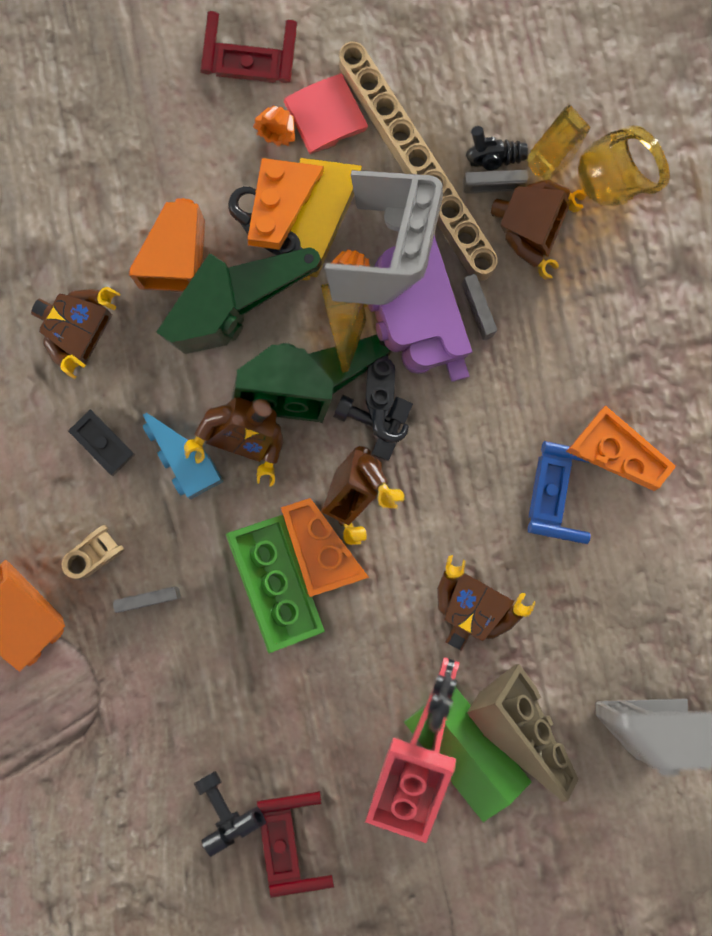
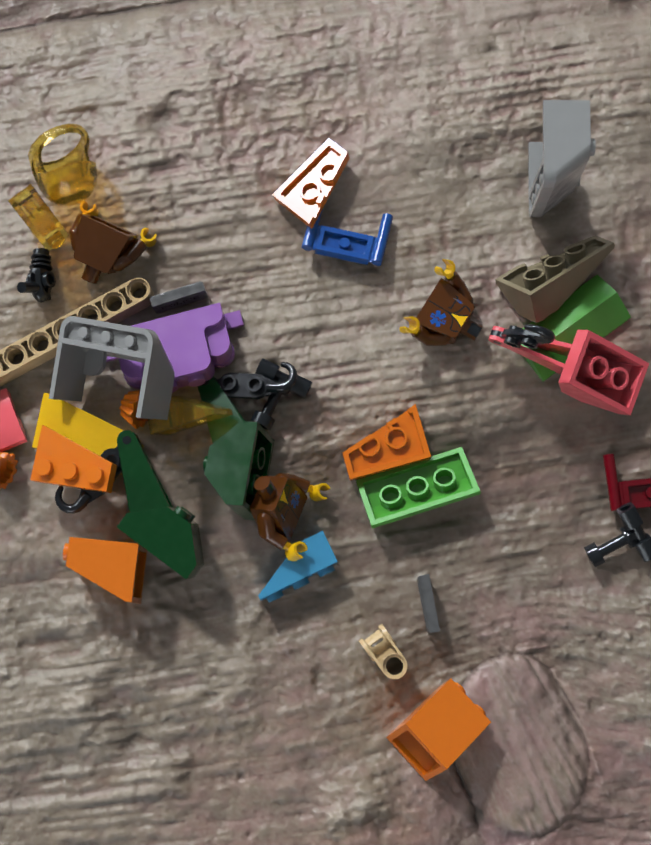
camera: 75 degrees left, 5 degrees down
reddish brown torso [31,287,121,379] -> none
black plate [68,409,135,476] -> none
reddish brown torso [322,446,404,545] -> none
flat silver tile [463,170,528,193] -> none

